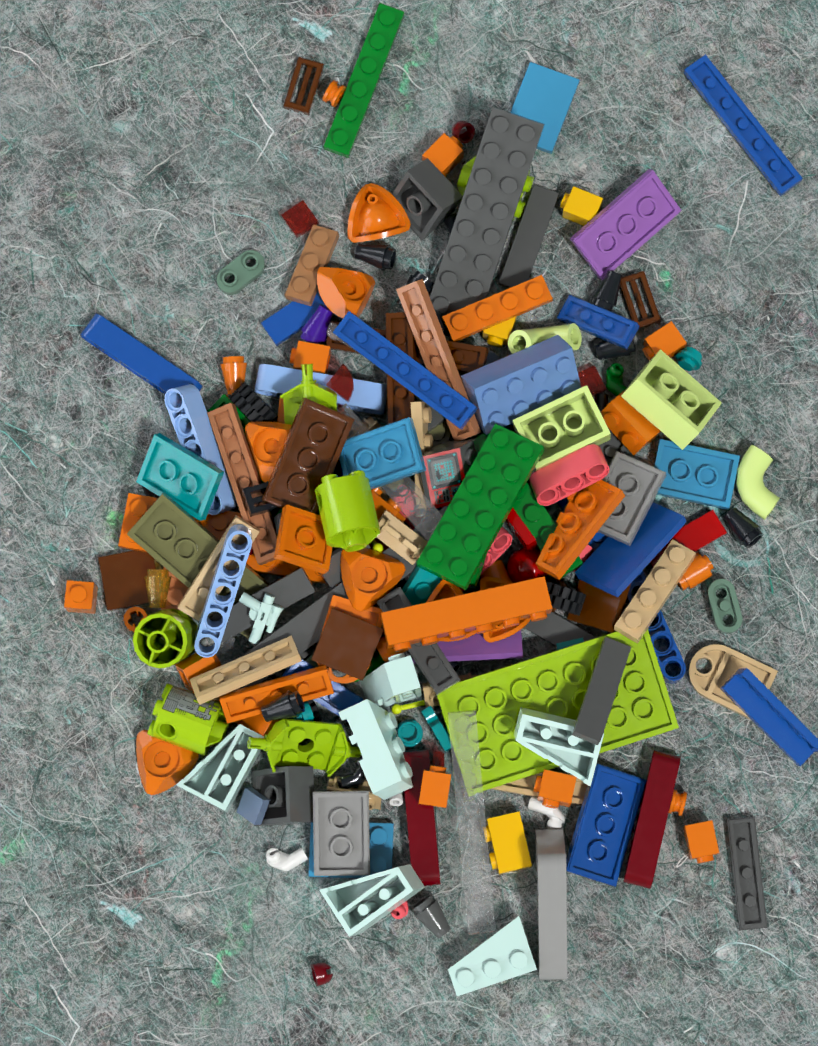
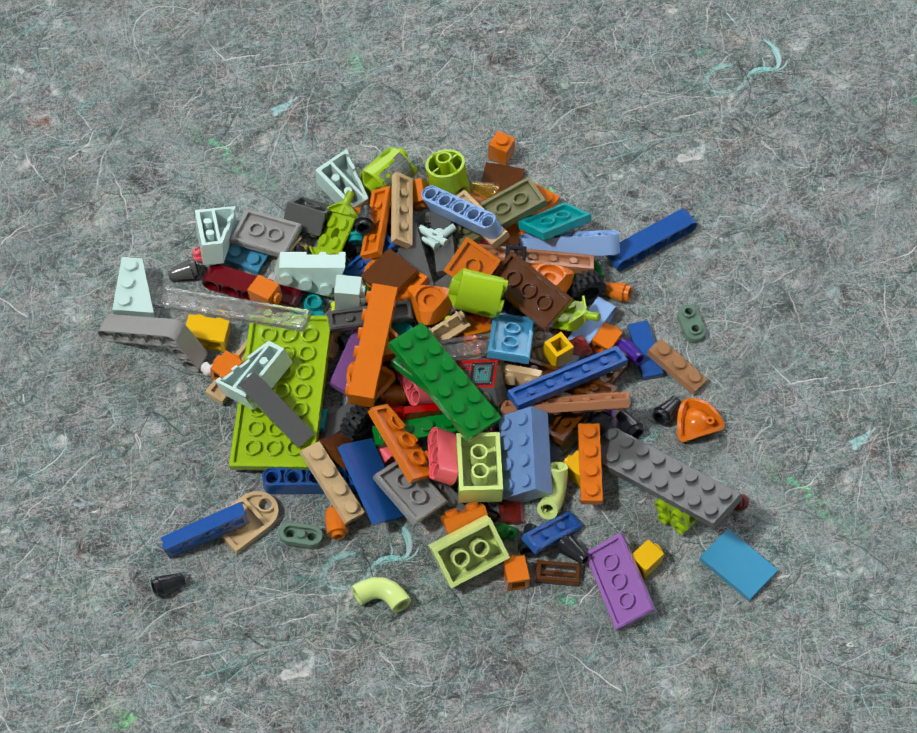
camera: 105 degrees right, 20 degrees down
orange bush [123,607,148,632] -> none
orange hat [136,730,199,795] -> none
sand blue tile [237,787,270,825] -> none
white arm [266,848,308,871] -> none
clear red plate [281,200,319,239] -> none
reddish brown tile [283,57,324,116] -> none
dark red hinge [311,962,333,986] -> none
orange hat [317,267,375,318] -> none
orange bush [322,80,346,107] -> none
green plate [323,3,405,158] -> none
dark grey slope [392,158,463,240] -> none
orange brick [422,133,464,177] -> none
dark grey tile [499,185,559,288] -> none
blue tile [566,764,646,887] -> none
dark red beam [623,750,681,889] -> none
red tile [649,510,727,569] -> none
dark azure plate [654,439,740,510] -> none
orange bush [669,789,687,816] -> none
teal plate [676,346,702,371] -> none
orange brick [683,820,719,864] -> none
blue plate [684,54,803,197] -> none
black cone [724,508,763,549] -> none
dark grey tile [726,816,768,931] -> none
none -> yellow brick [543,332,574,367]

